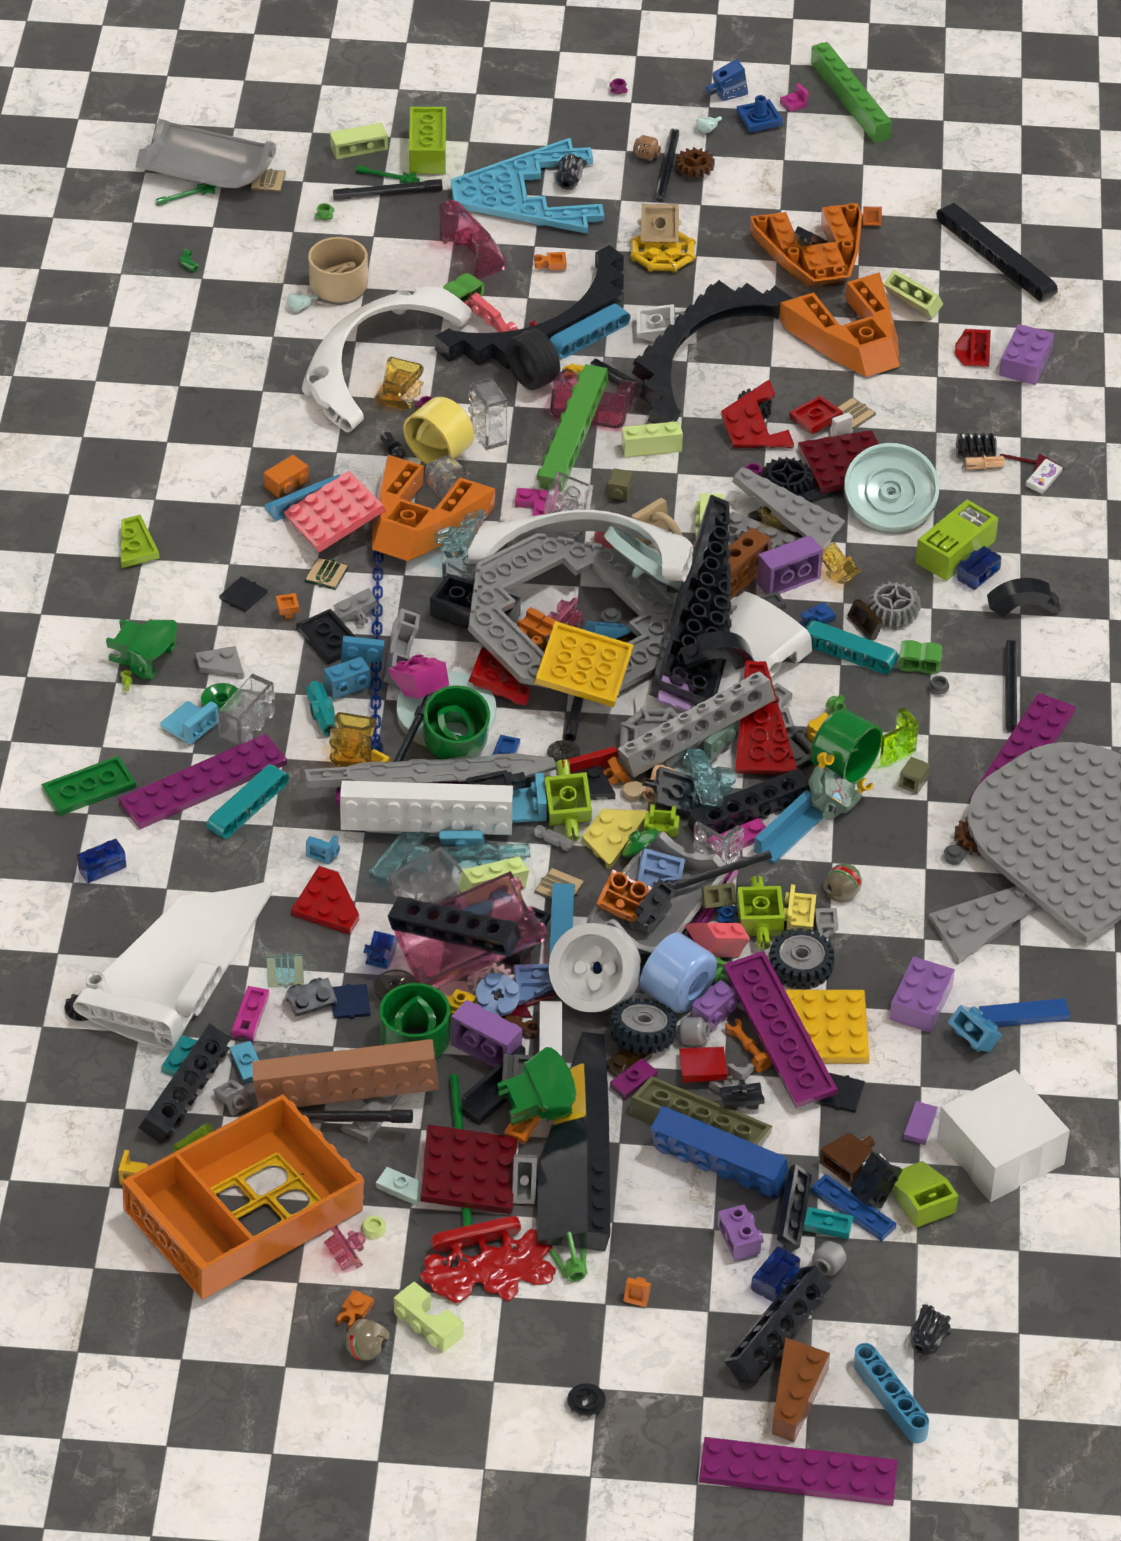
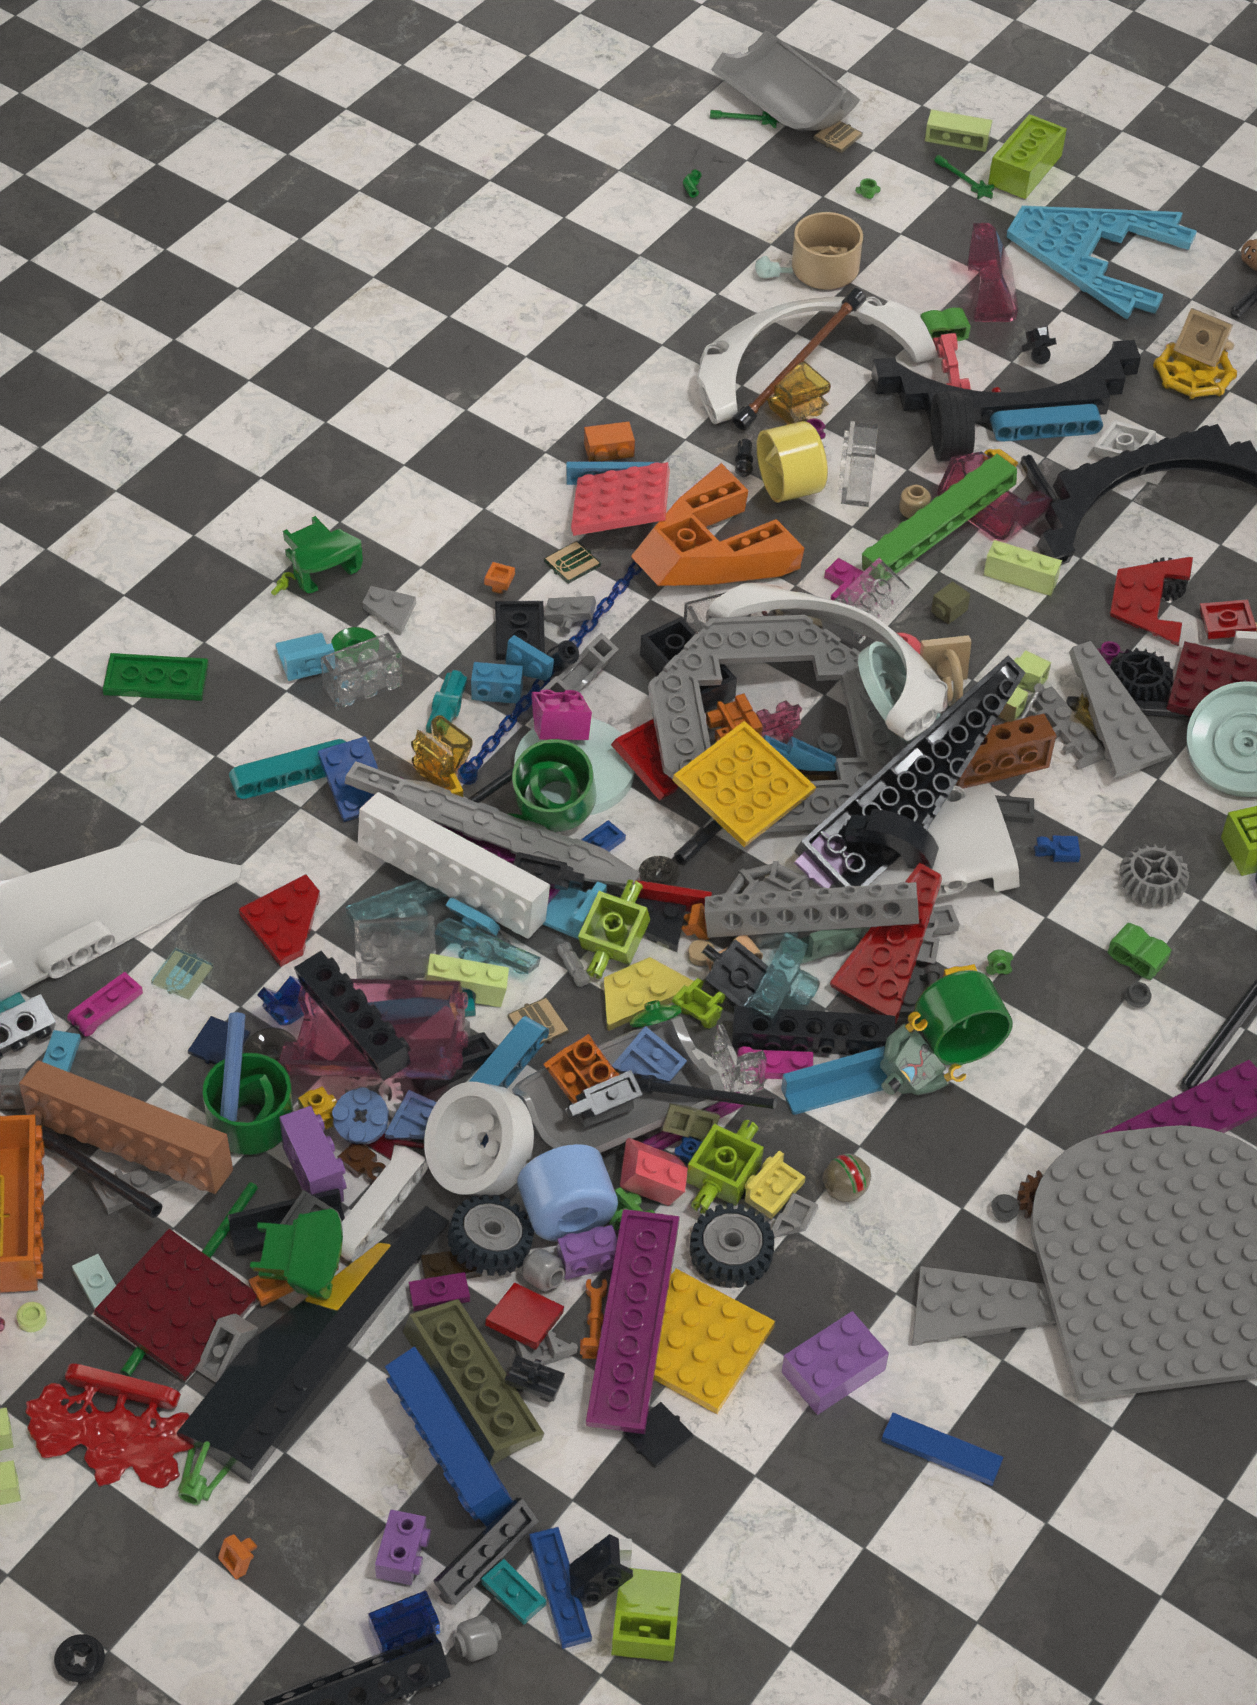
camera: 30 degrees right, 5 degrees up
clear blue brick [77,838,127,883] -> none
magenta plate [119,733,287,830] -> none
lime wing [121,514,160,568] -> none
black piece [219,576,267,612] -> none
bracket [285,978,337,1017] -> none
dark azure bracket [306,835,340,864] -> none
black piece [333,179,443,200] -> none
clear brick [424,455,470,499] -> none
clear light blue plate [435,509,487,559] -> none
orange plate [534,252,567,270] -> none
black piece [555,153,587,190] -> none
medium lavender brick [757,535,823,594] -> none
teal beam [805,620,899,674] -> none
reddish brown torso [819,1133,875,1188] -> none
clear yellow brick [822,542,861,584] -> none
dark brown plate [847,599,884,640] -> none
clear neon green bracket [880,707,919,766] -> none
olive brick [899,756,930,794] -> none
medium lavender tile [903,1101,938,1145] -> none
white tile [937,1070,1070,1202] -> none
dark azure brick [948,1005,1002,1052] -> none
none -> medium blue axle [220,1012,245,1122]
none -> blue plate [317,736,379,822]
none -> black brick [546,640,579,671]
none -> dark orange hose [732,288,866,431]
none -> tan head [899,485,931,519]
none -> black hips [1022,327,1057,365]

